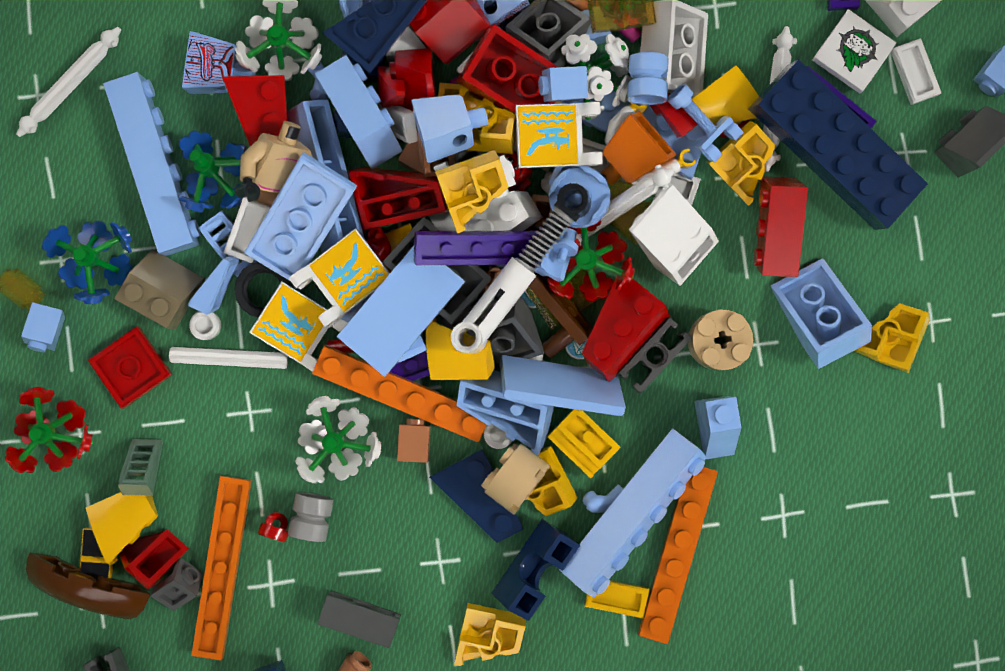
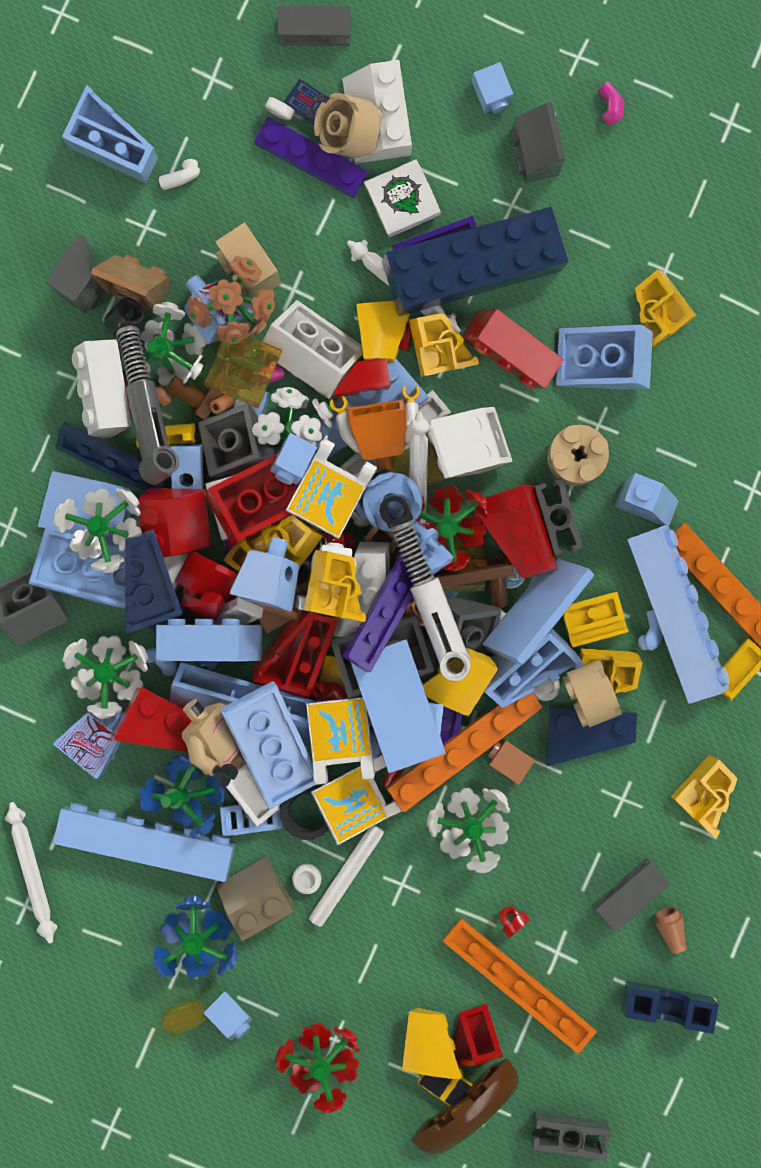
camera: 55 degrees left, 0 degrees up
red tile [88,326,173,409] -> none
sand green slope [118,439,163,496] -> none
dark grey bracket [150,559,203,611] -> none
light blue slope [188,256,240,315] -> none
light grey wheel [288,492,334,542] -> none
dark blue arch [492,518,580,621] -> none
light blue wheel [627,52,669,105] -> none
light blue bar [667,83,743,163] -> none
white tile [891,38,941,105] -> none

